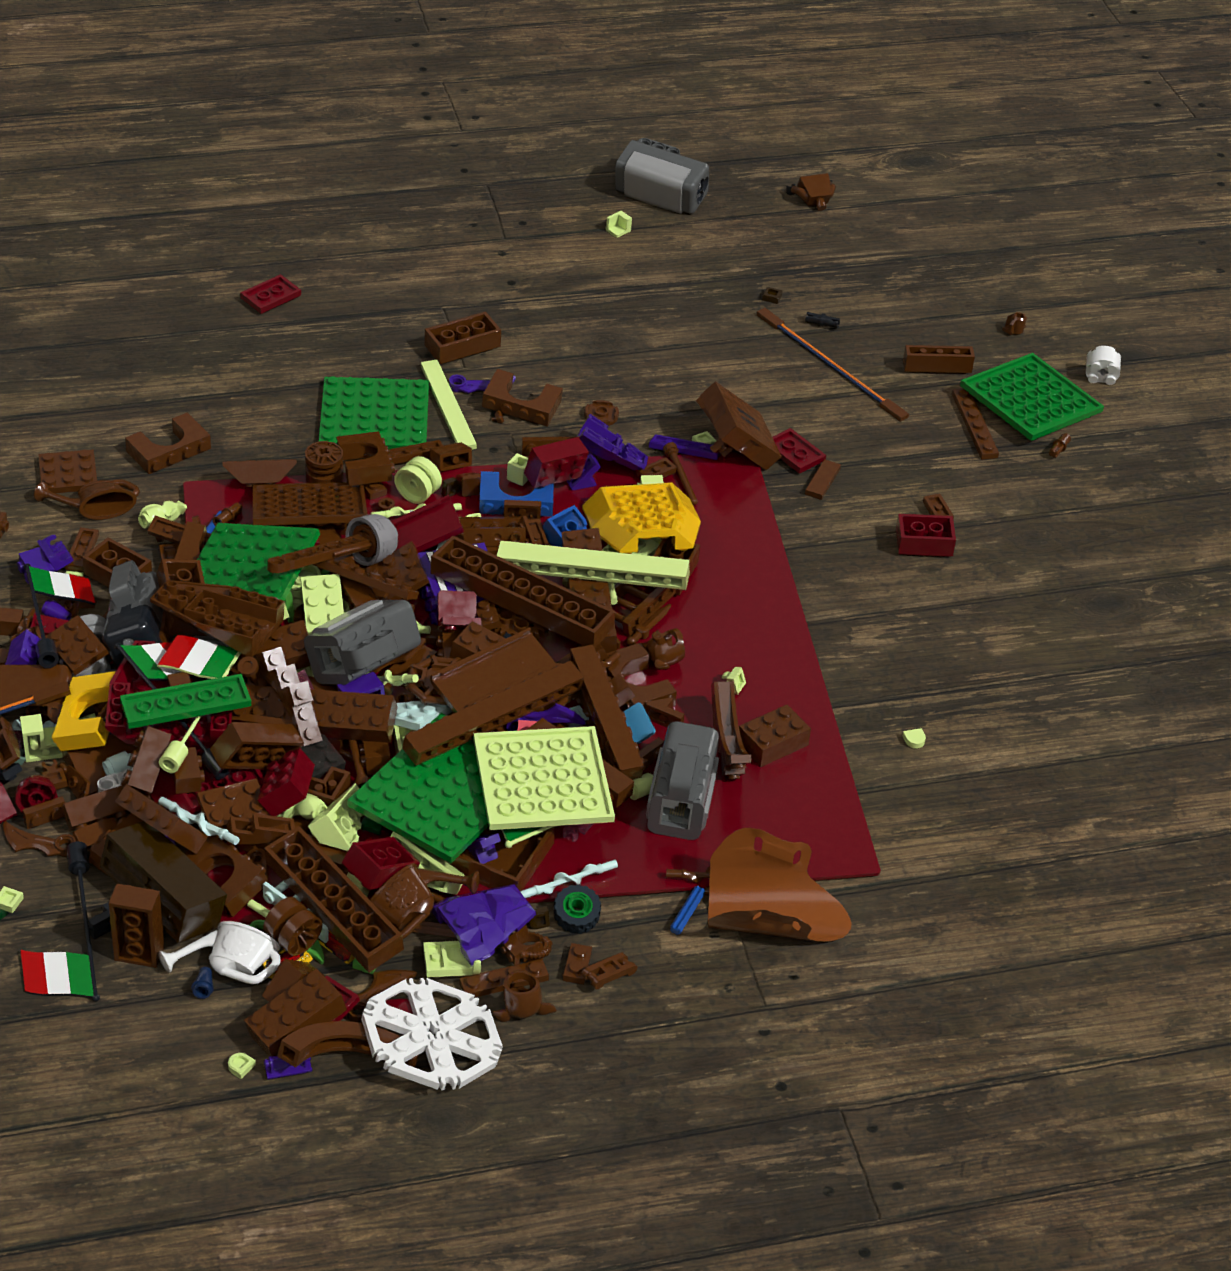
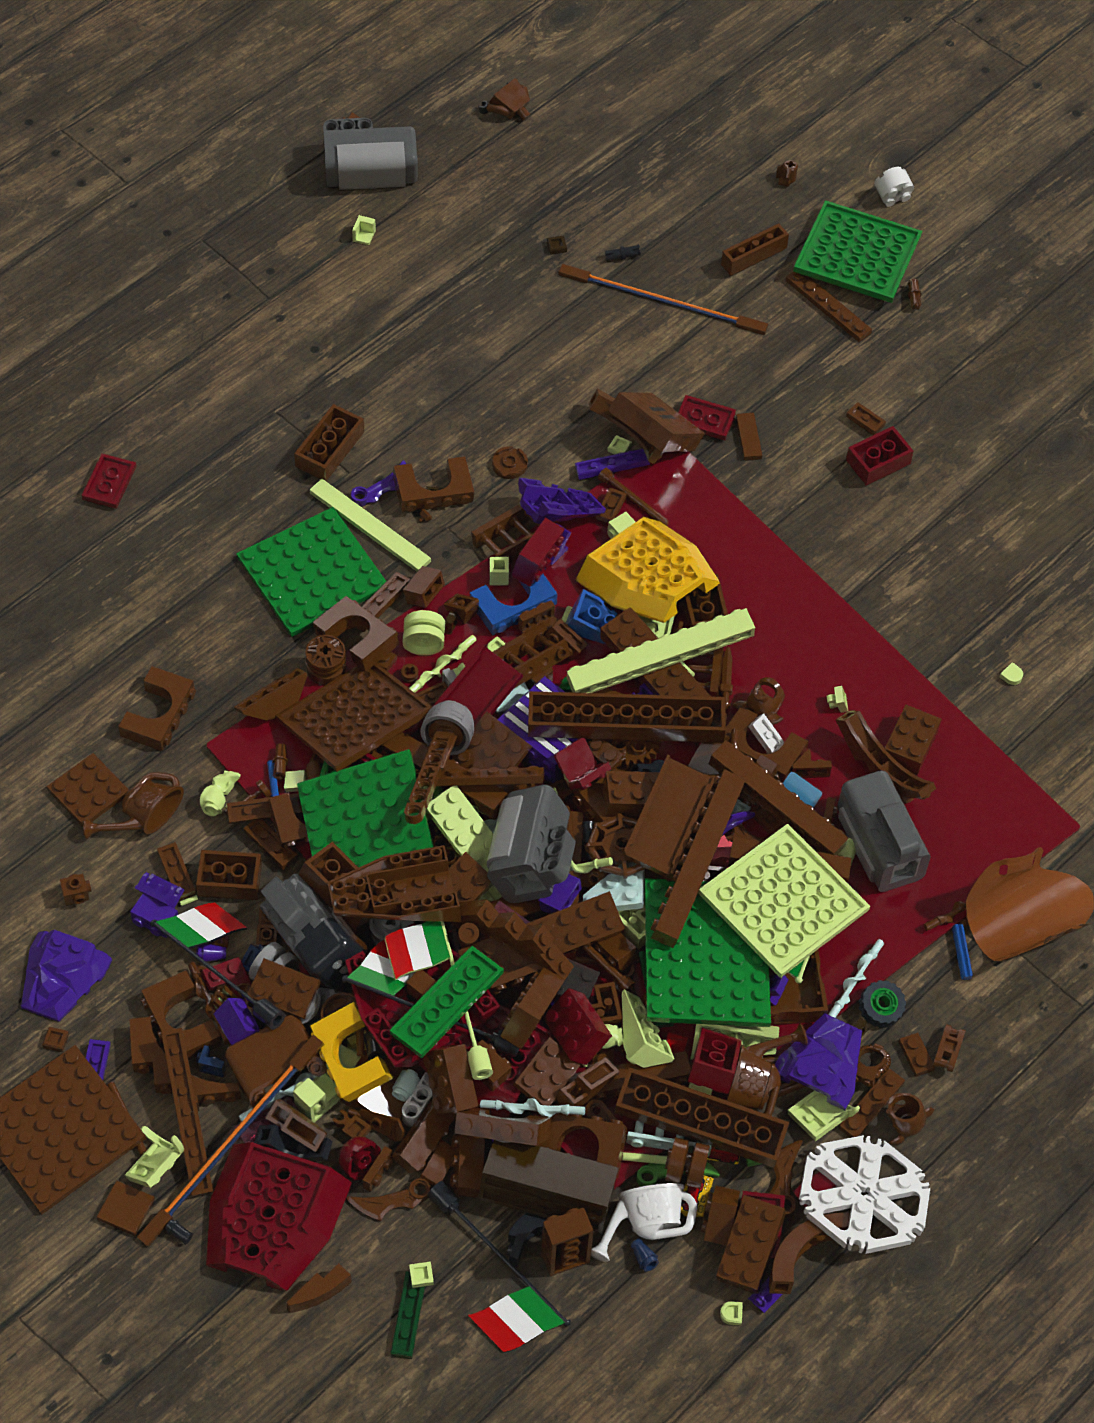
camera: 30 degrees left, 15 degrees up
none -> white plate [748,714,784,754]

